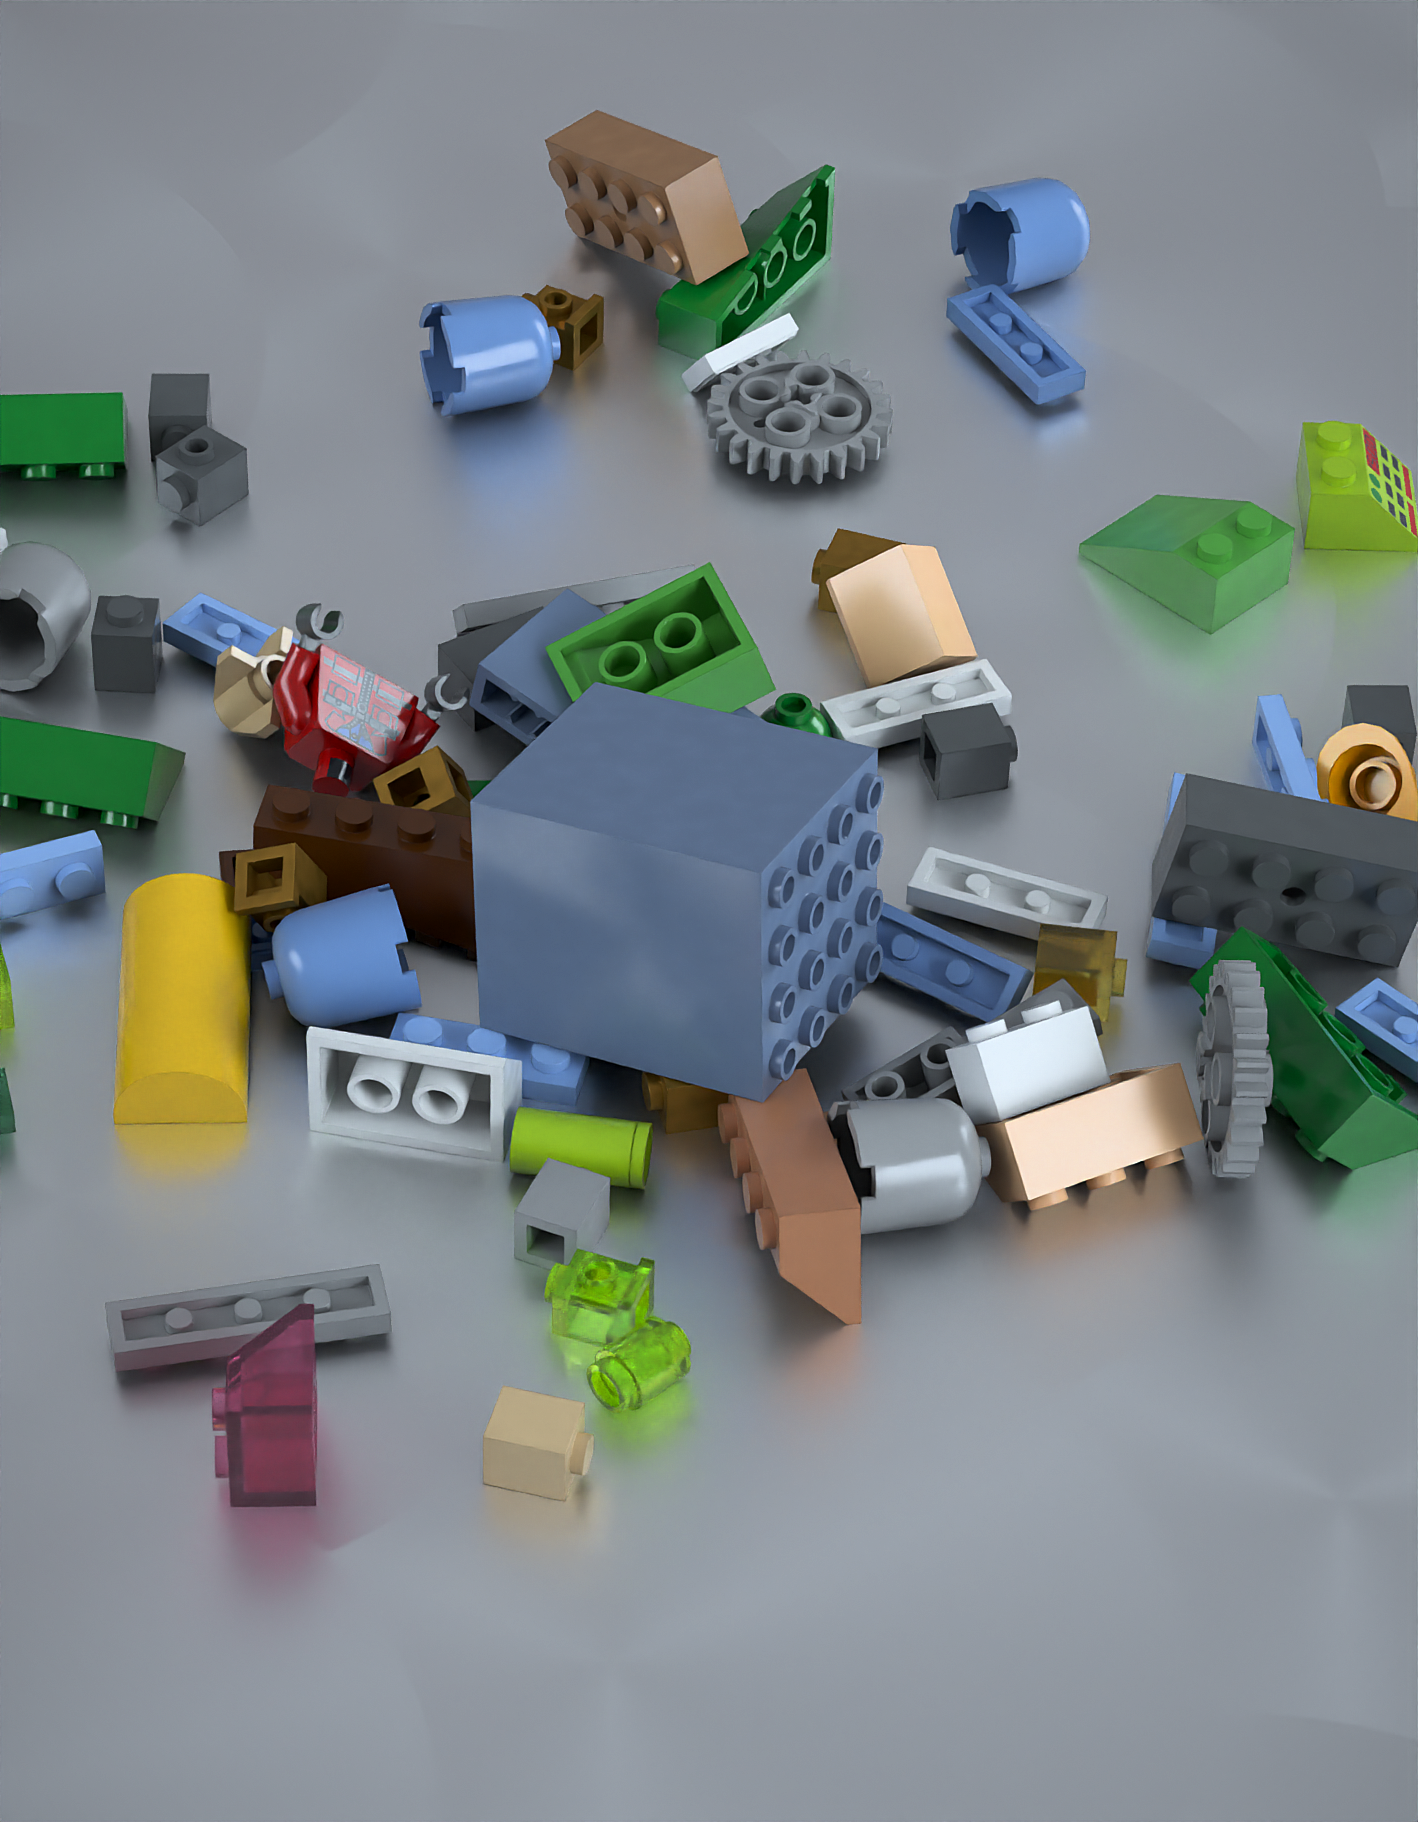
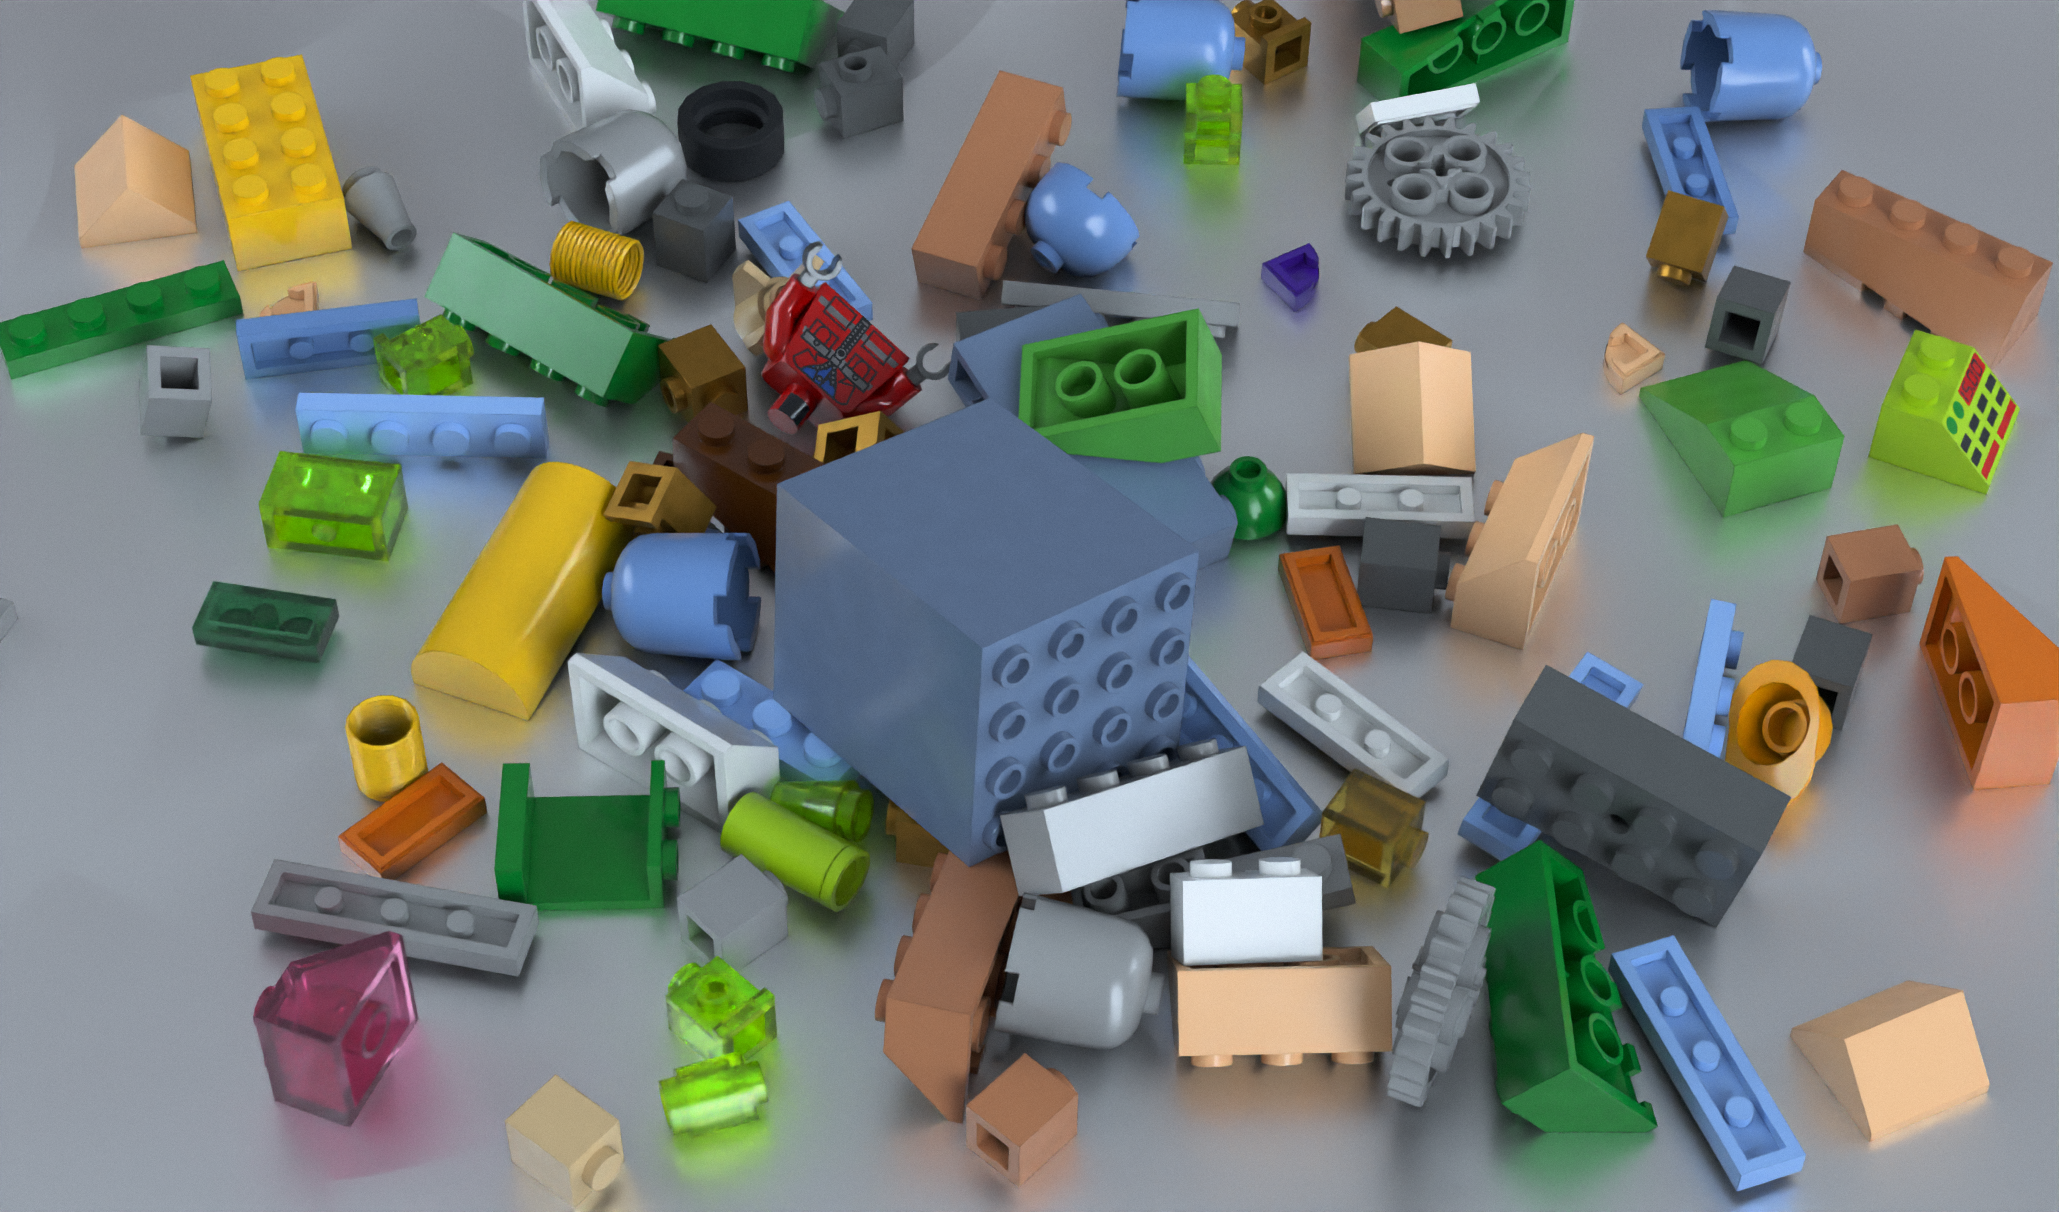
camera: 25 degrees right, 5 degrees up
none -> orange tile [338,762,487,880]
none -> yellow piece [345,695,428,802]
none -> green panel [494,760,681,911]
none -> yellow piece [549,221,644,301]
none -> pearl gold brick [658,324,748,423]
none -> black tyre [677,81,784,181]
none -> clear neon green cone [770,780,874,843]
none -> nougat wedge [911,70,1072,300]
none -> nougat brick [966,1053,1078,1188]
none -> light grey brick [1000,738,1264,896]
none -> medium blue cylinder [1024,162,1140,277]
none -> clear neon green brick [1183,74,1243,165]
none -> dark purple tile [1261,243,1319,312]
none -> orange tile [1278,545,1373,660]
none -> light nougat slope [1445,433,1594,650]
none -> light nougat tile [1603,322,1665,394]
none -> pearl gold brick [1646,190,1728,286]
none -> dark grey brick [1705,265,1791,364]
none -> nougat wedge [1803,170,2053,372]
none -> nougat brick [1816,524,1924,624]

